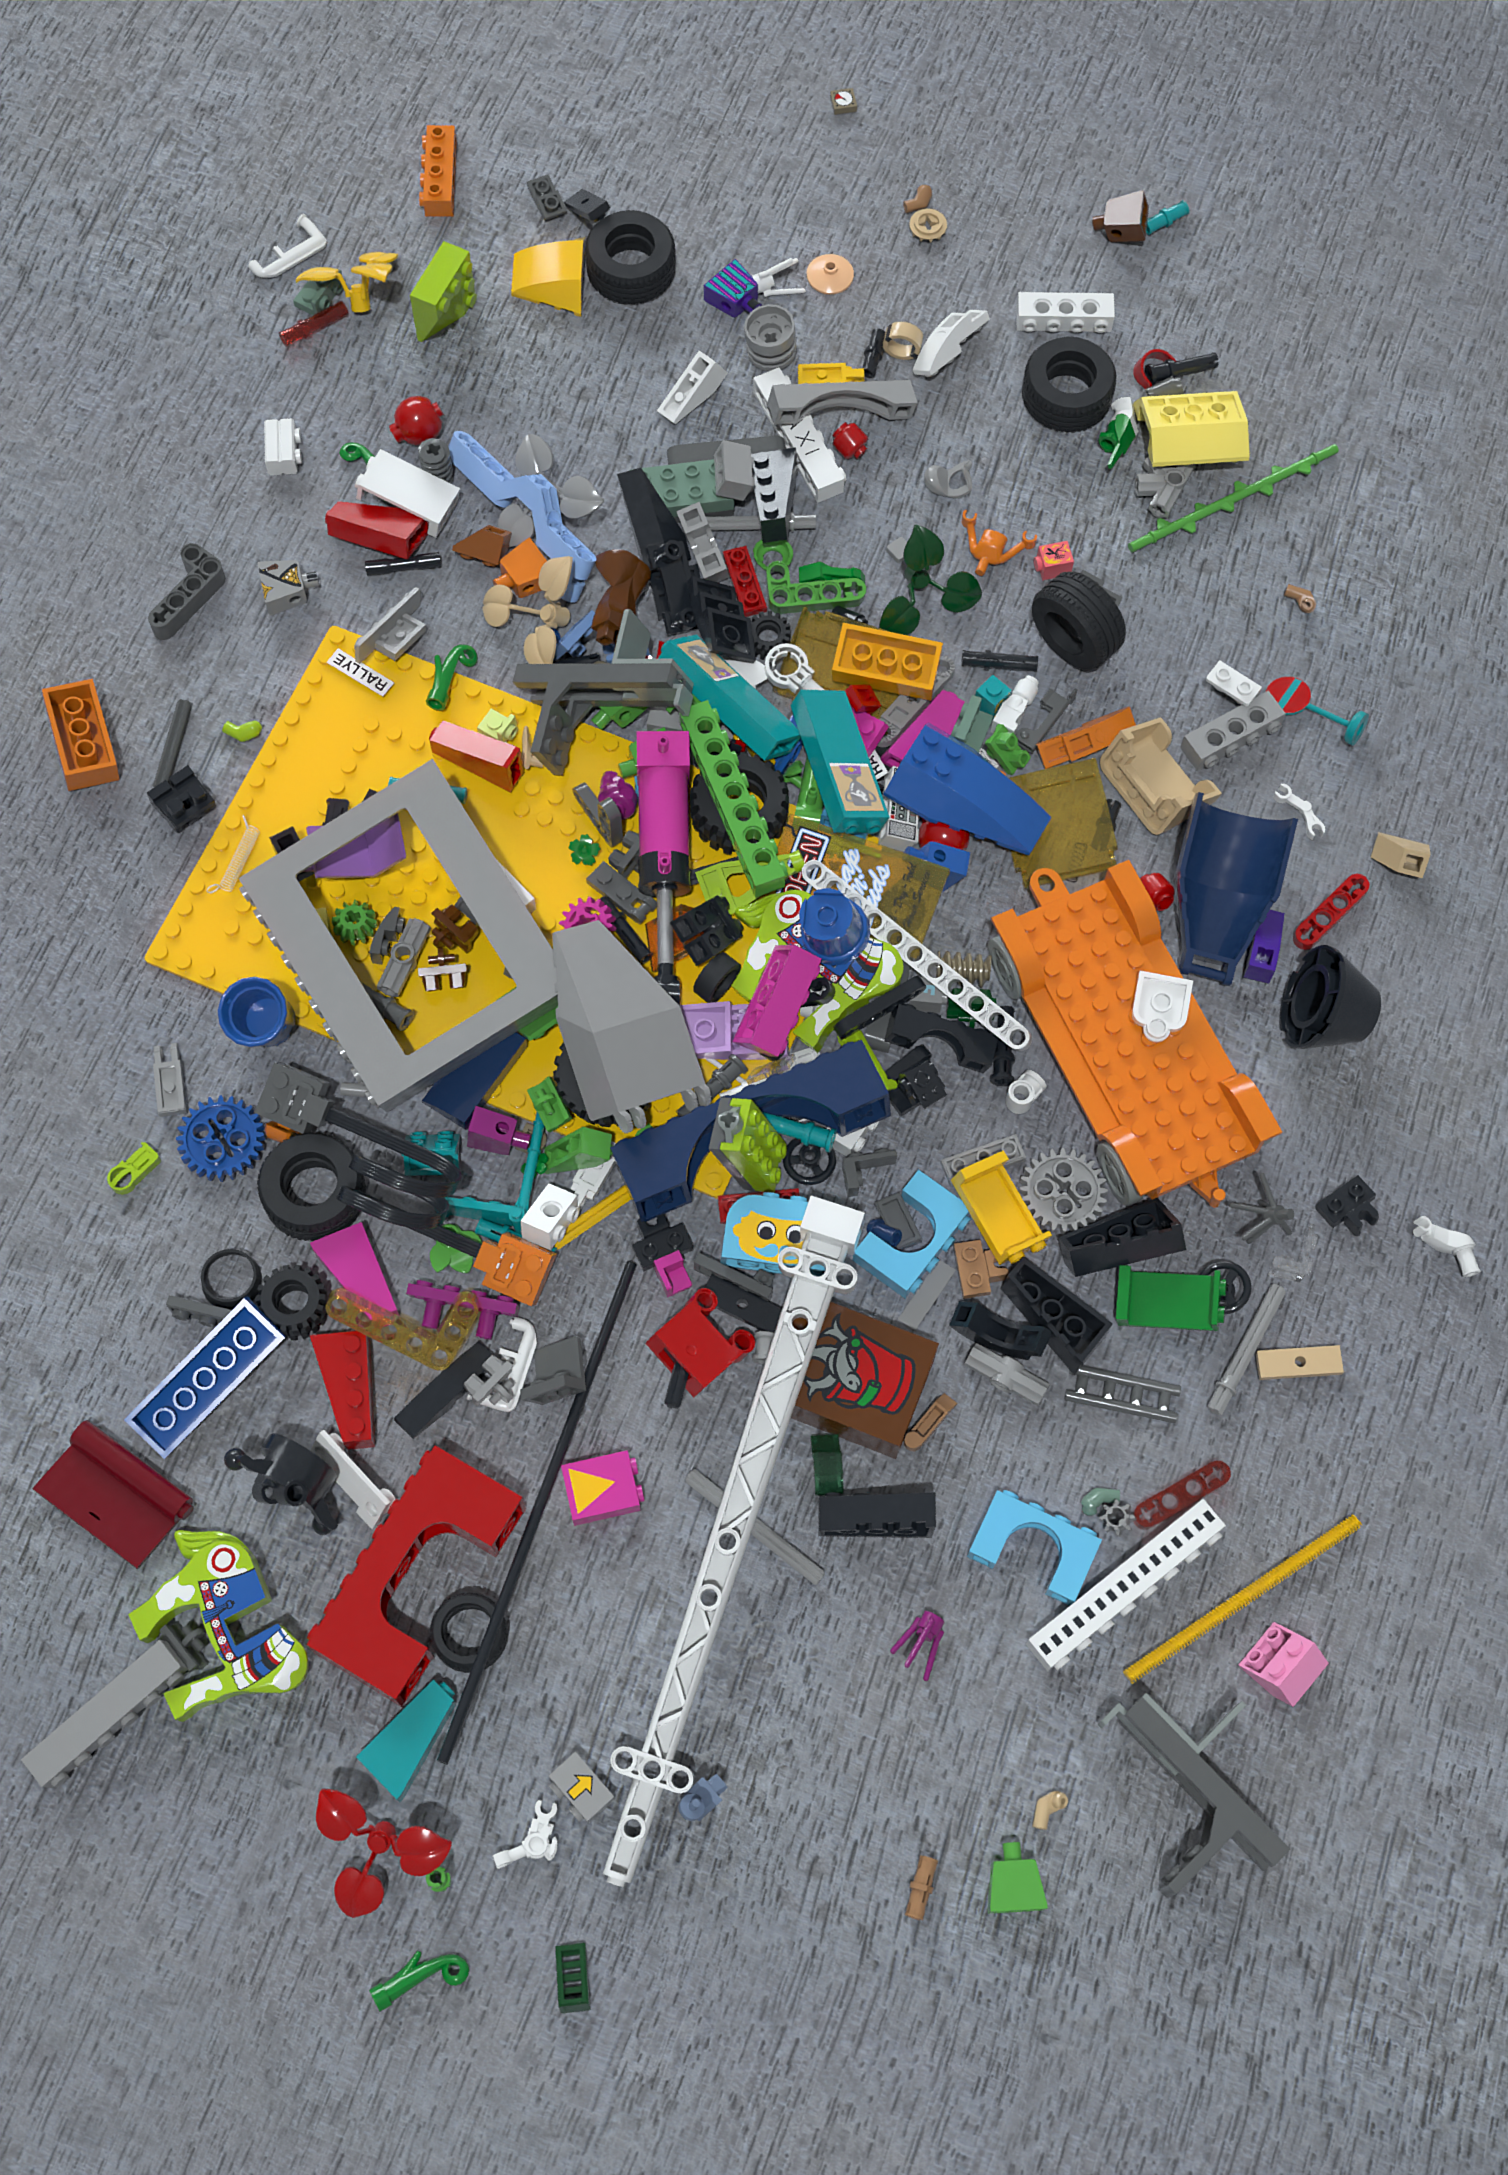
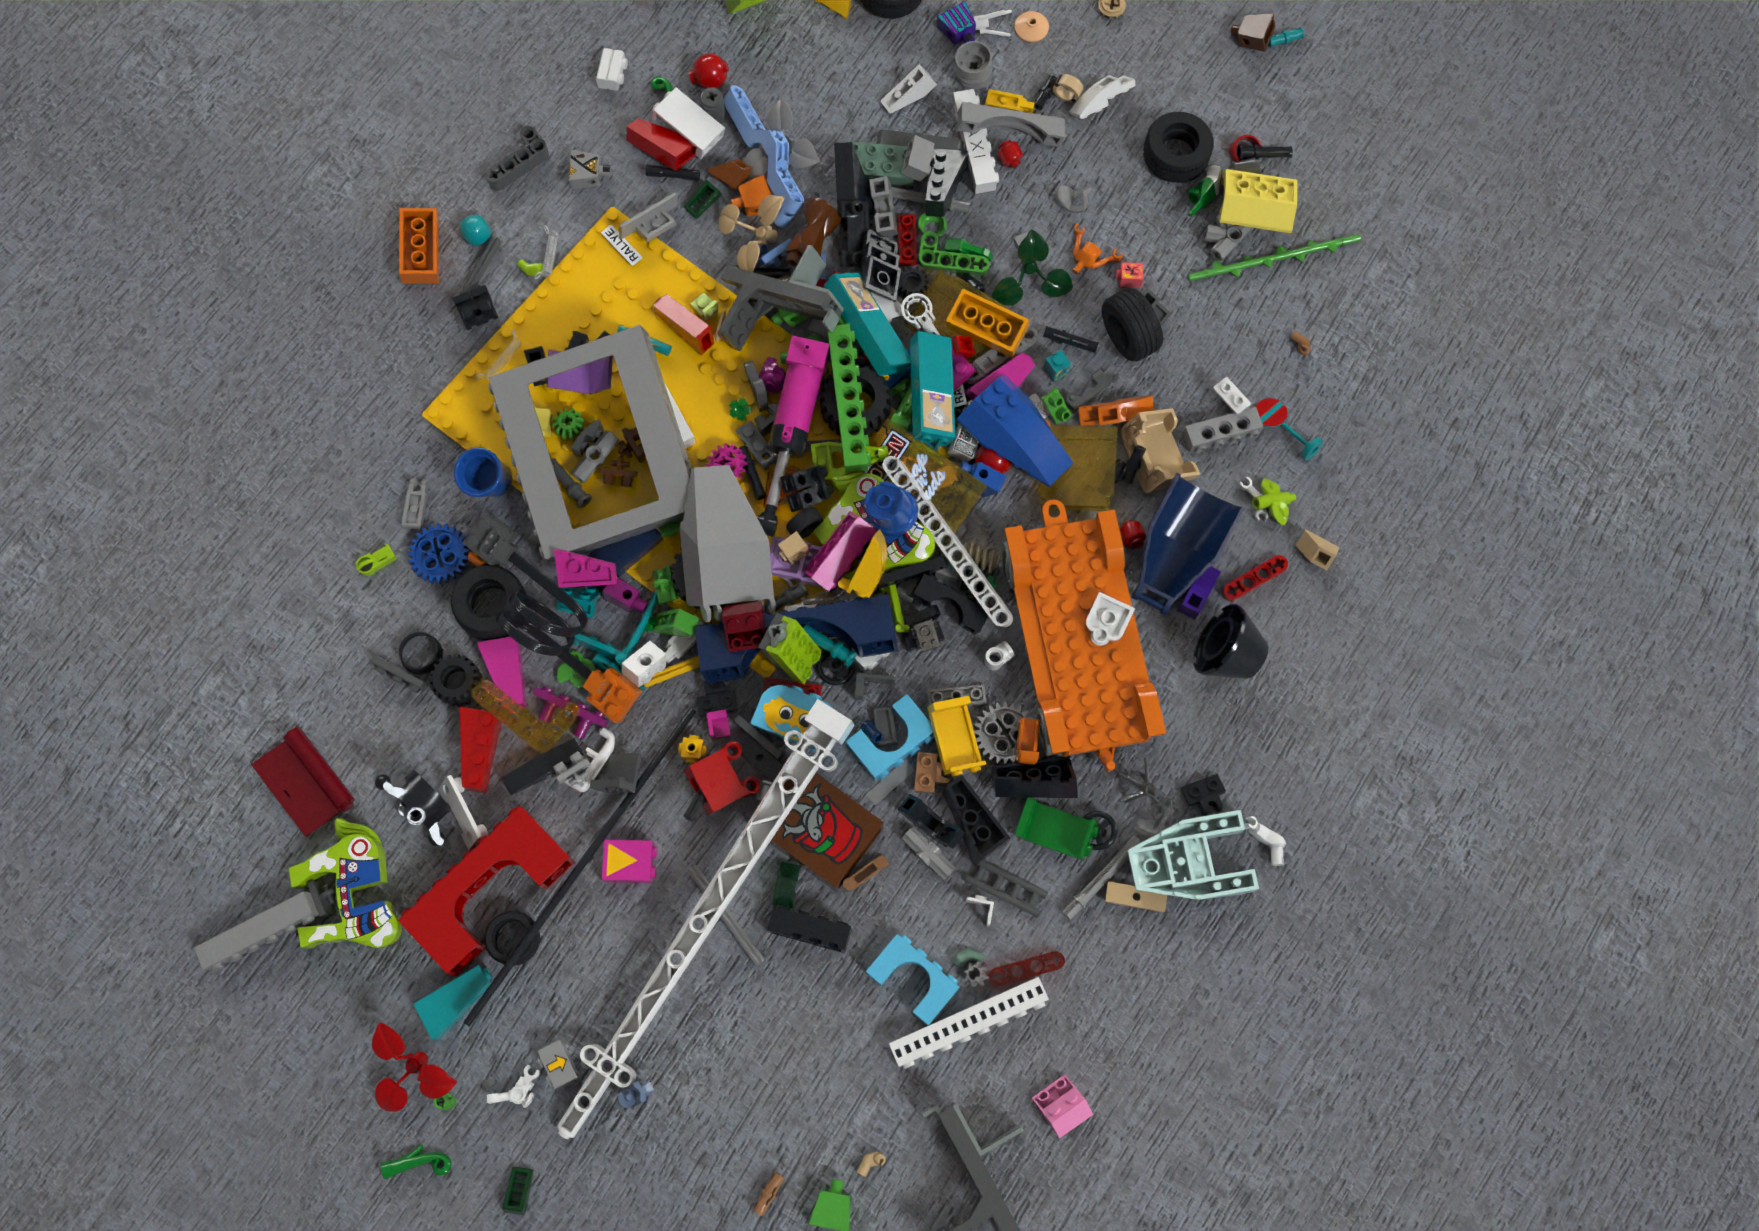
camera: 15 degrees right, 5 degrees up
blue arch [124,1296,286,1459] -> none
green plant [426,644,478,711] -> none
magenta plant [890,1611,945,1681] -> none
sand green bracket [951,695,993,753] -> none
white piece [990,676,1039,735] -> none
black pin [990,1005,1015,1086] -> none
white brick [1016,292,1115,333] -> none
yellow axle [1123,1515,1362,1684] -> none
none -> teal hair [459,214,491,246]
none -> white piece [534,225,558,279]
none -> dark pink wing [554,548,618,588]
none -> yellow brick [678,735,707,765]
none -> dark green slope [684,180,722,219]
none -> dark red slope [722,601,767,652]
none -> tan brick [778,531,811,565]
none -> yellow piece [838,529,888,598]
none -> white bracket [966,895,994,927]
none -> orange animal [1016,718,1040,765]
none -> black pin [1122,445,1146,484]
none -> light aqua wedge [1127,810,1259,900]
none -> lime plant [1252,478,1296,526]

